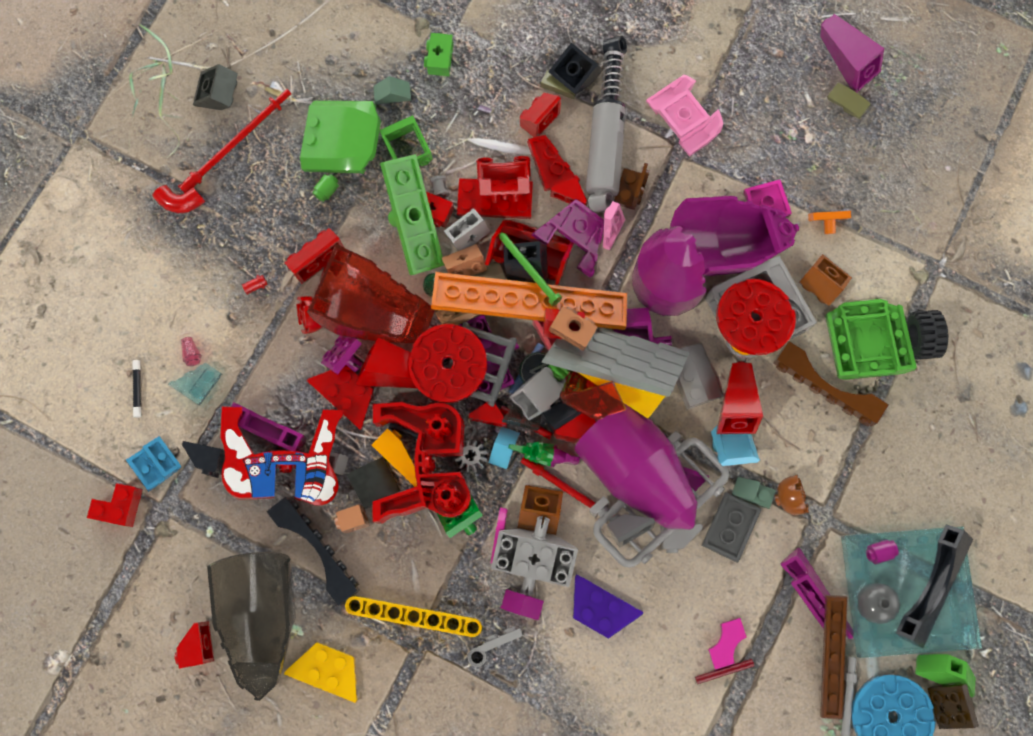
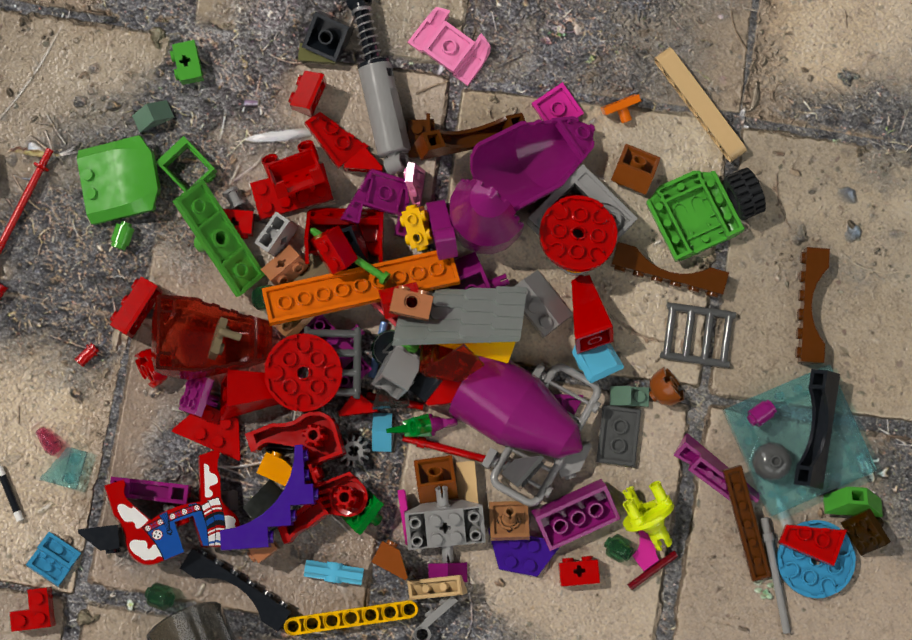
camera: 25 degrees left, 5 degrees up
none -> clear green head [145,582,176,611]
none -> dark tan plate [208,317,242,360]
none -> dark purple arch [220,445,319,551]
none -> medium azure piece [304,560,364,585]
none -> red slope [310,225,358,274]
none -> dark orange slope [371,539,408,581]
none -> yellow brick [400,204,434,251]
none -> tan slope [407,575,467,600]
none -> reddish brown arch [414,113,525,160]
none -> magenta beam [426,199,458,260]
none -> tan slope [455,461,479,504]
none -> medium nougat plate [489,501,530,541]
none -> magenta slope [531,479,620,551]
none -> red brick [558,556,600,587]
none -> clear green head [604,534,634,563]
none -> neon yellow piece [622,481,674,551]
none -> tan beam [654,47,747,162]
none -> dark grey bar [660,302,736,368]
none -> red wing [778,525,847,566]
none -> reddish brown arch [795,247,830,365]

